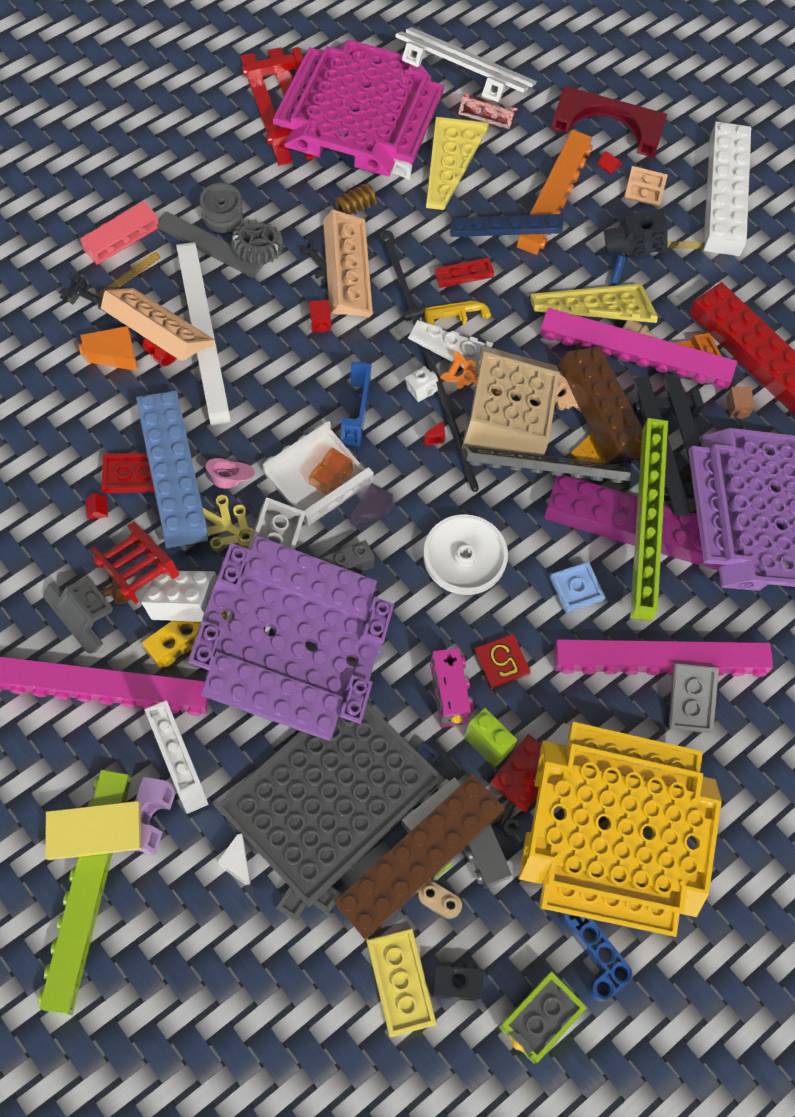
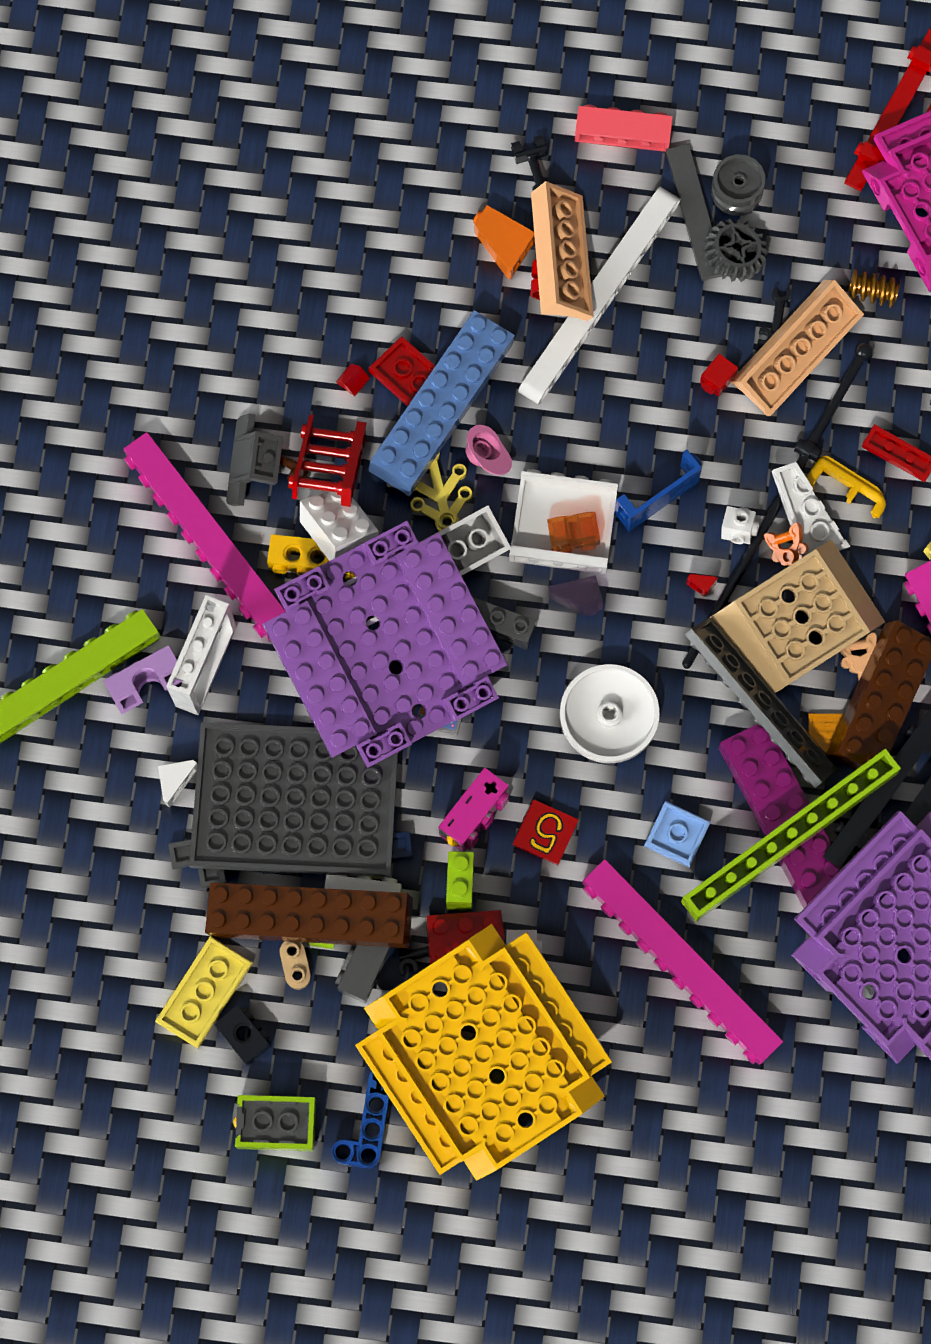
camera: 55 degrees right, 10 degrees up
light yellow tile [45,801,141,860] -> none
clear yellow bar [96,252,161,297] -> none
light grey tile [668,663,719,733] -> none

